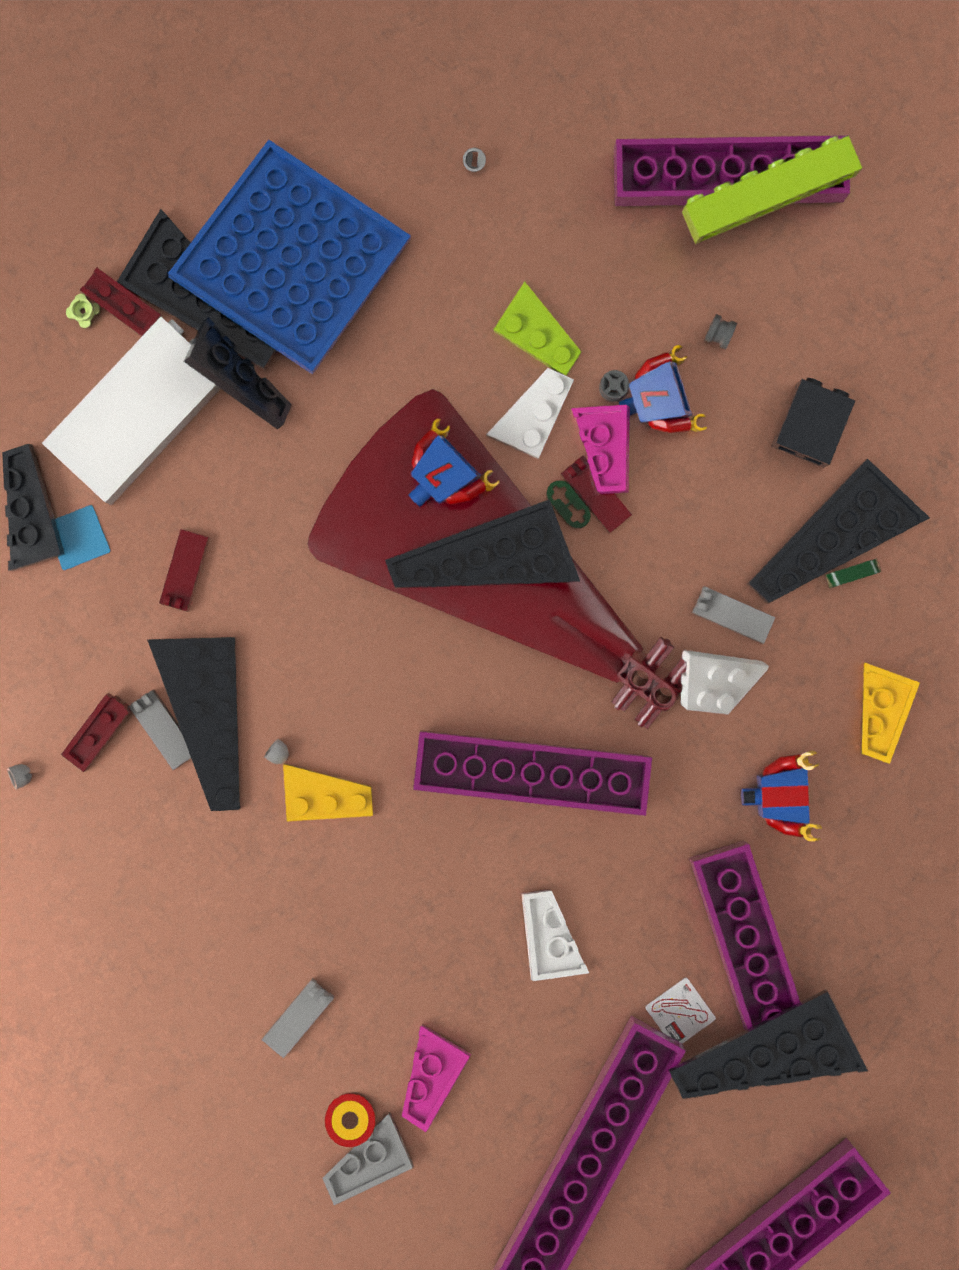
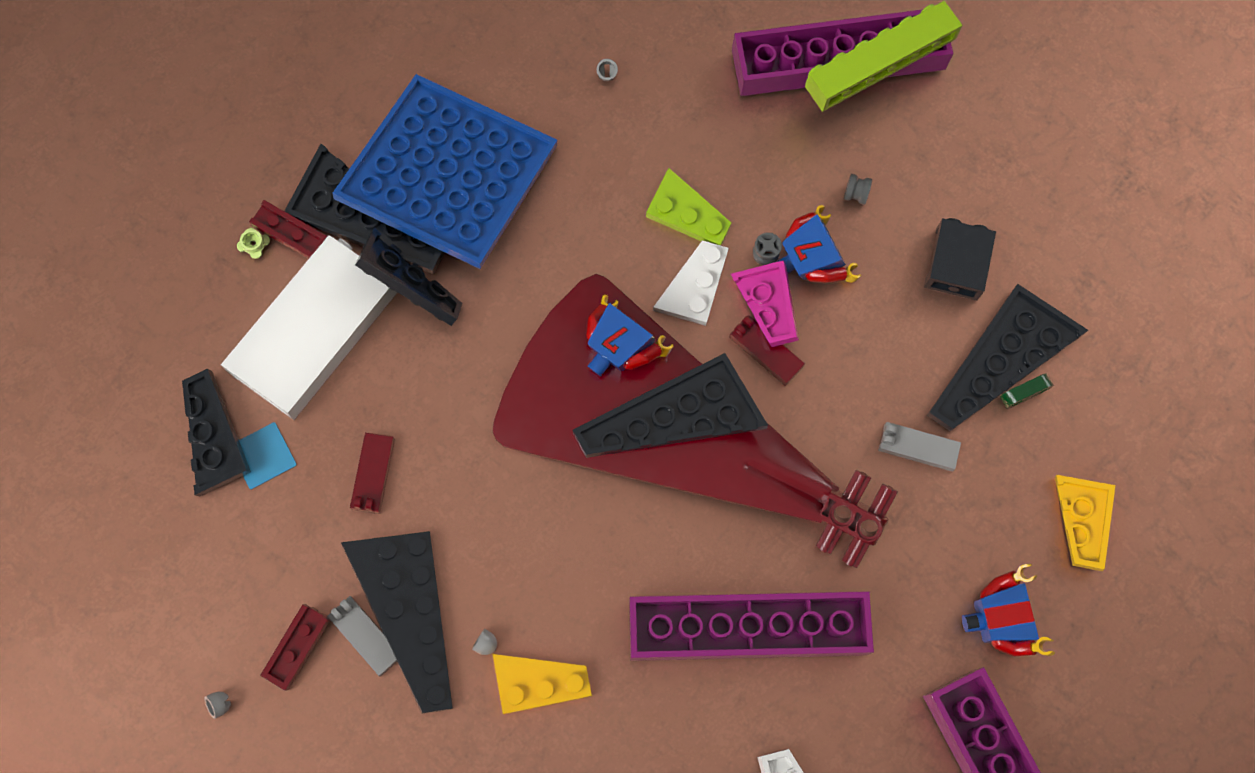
camera: 10 degrees left, 15 degrees down
dark green beam [546,480,591,529] -> none
white wing [681,650,769,714] -> none

